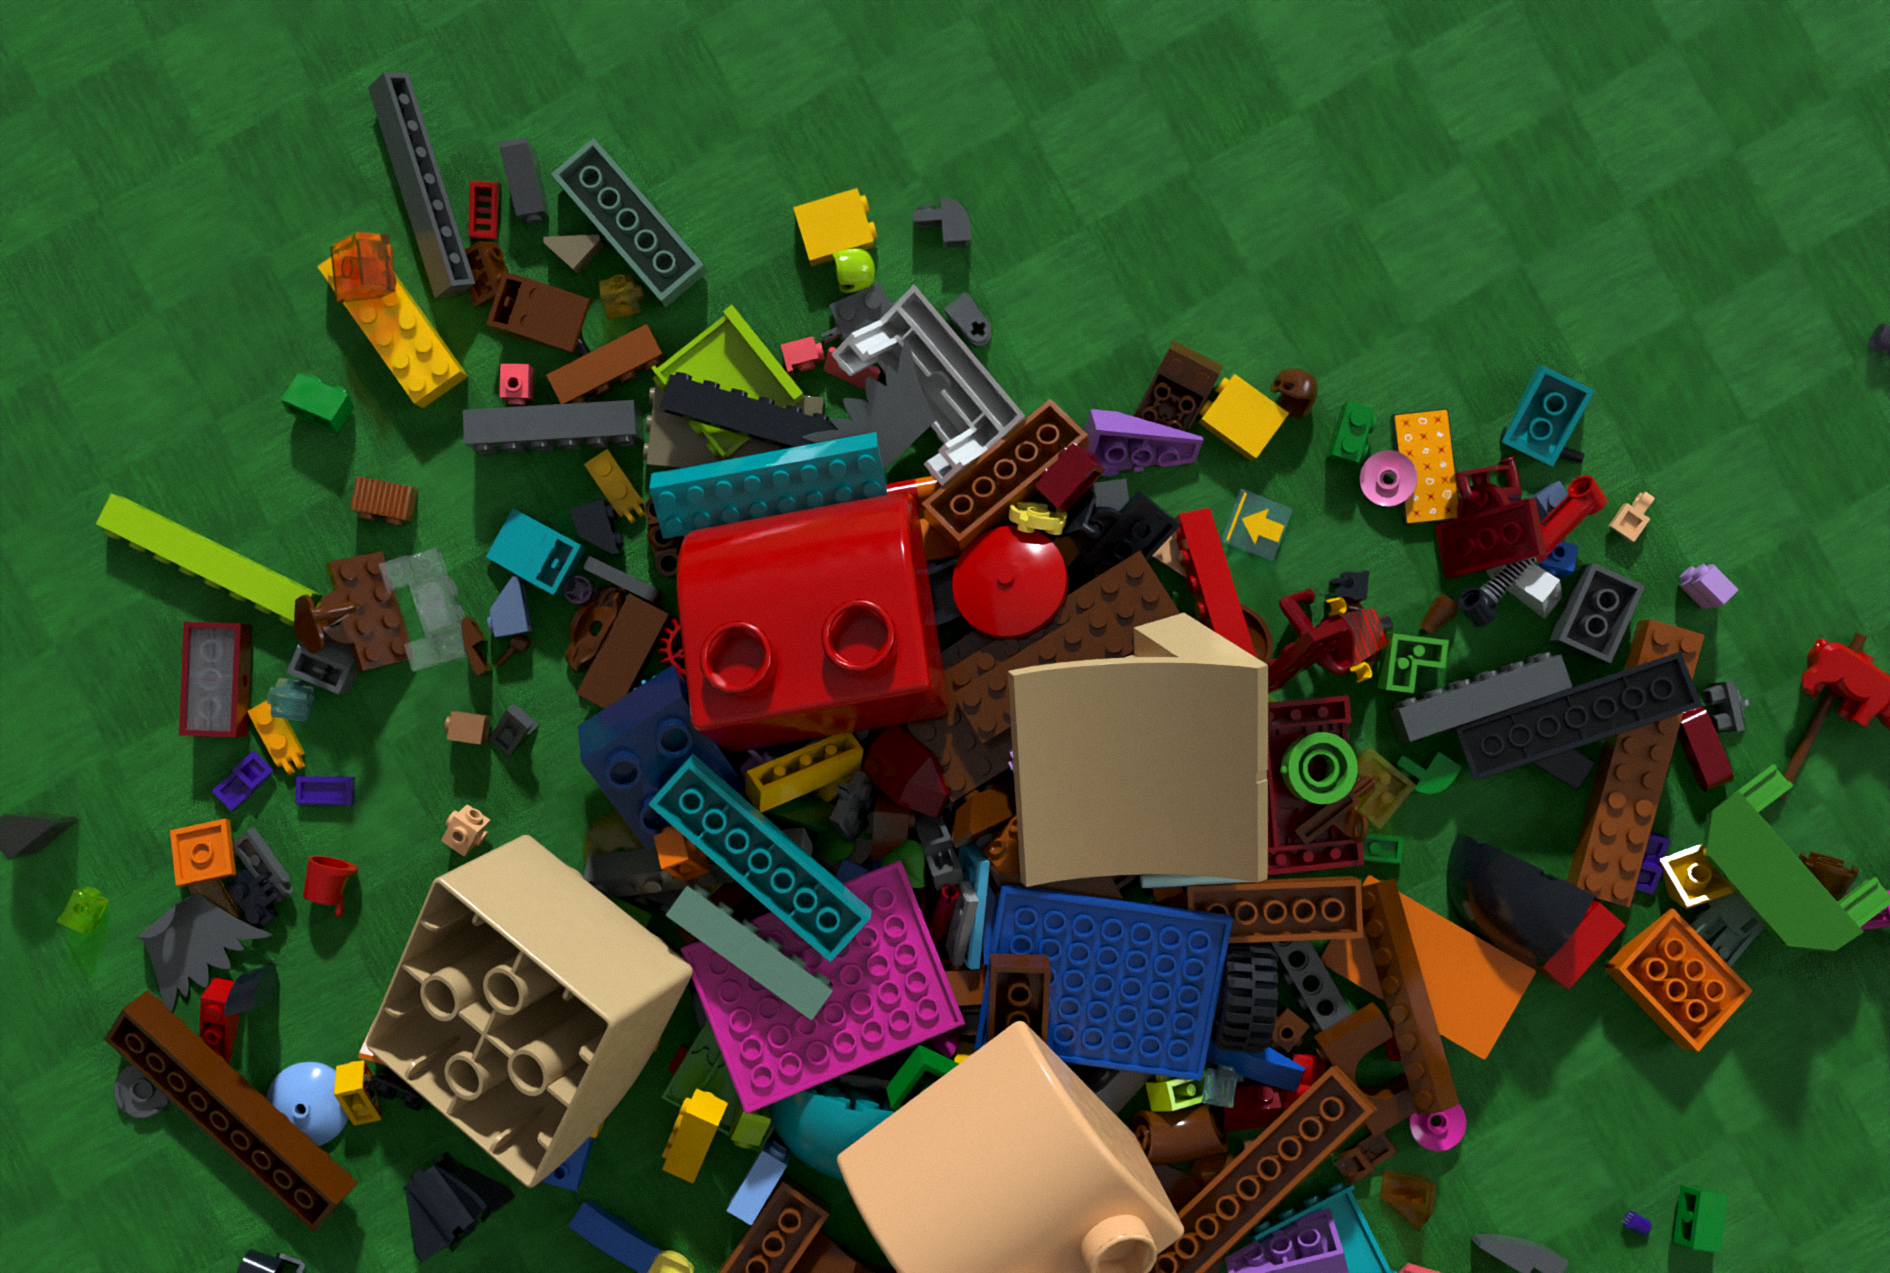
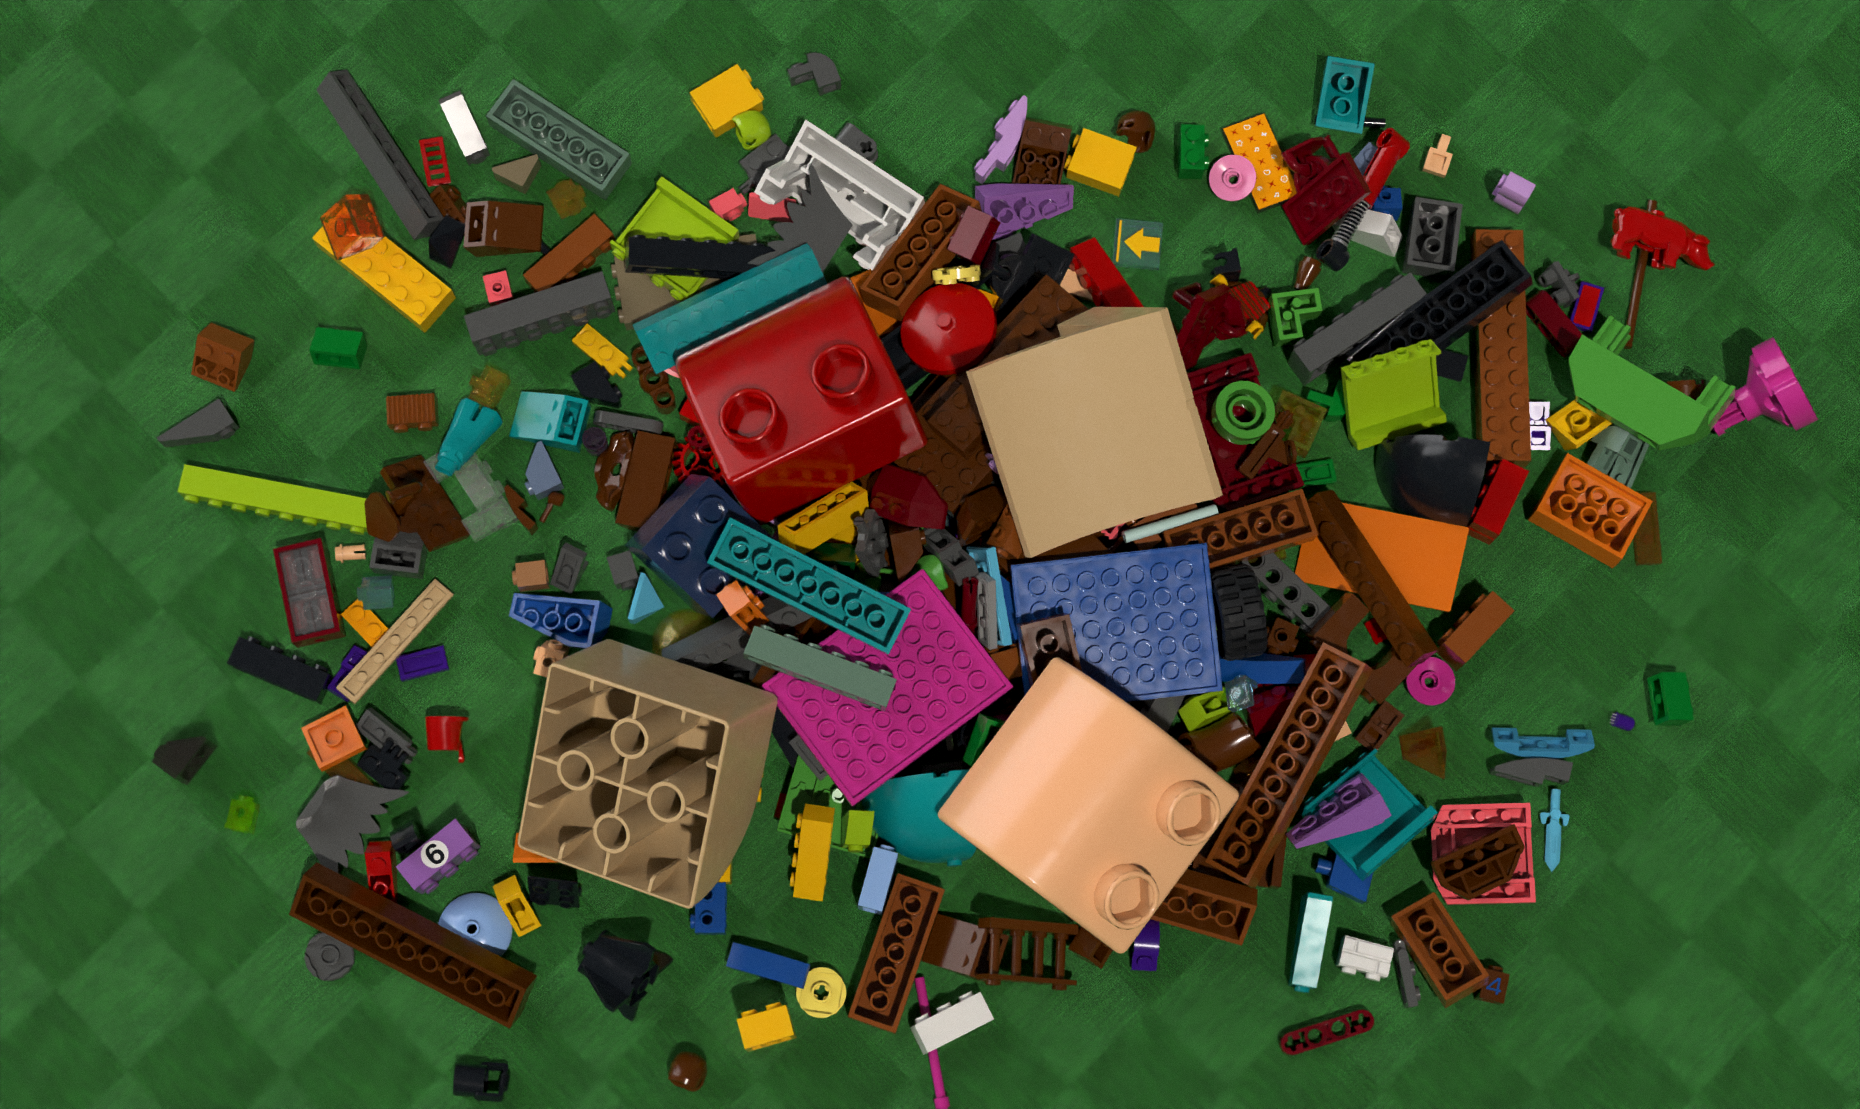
camera: 10 degrees left, 10 degrees down
none -> dark grey slope [157,399,239,447]
none -> dark orange slope [191,323,255,392]
none -> black brick [227,636,333,704]
none -> light nougat pin [335,544,366,563]
none -> tan tile [336,579,454,705]
none -> medium lavender brick [396,819,481,895]
none -> black slope [429,215,465,269]
none -> teal piece [435,398,503,476]
none -> clear yellow brick [468,365,511,409]
none -> blue wedge [509,593,613,649]
none -> dark grey brick [607,550,639,591]
none -> medium azure slope [628,572,664,624]
none -> lavender slope [974,95,1027,184]
none -> lime panel [1341,339,1447,450]
none -> dark orange brick [1436,591,1515,671]
none -> dark azure slope [1492,728,1595,759]
none -> red tile [1570,281,1604,333]
none -> clear orange tile [1634,492,1662,565]

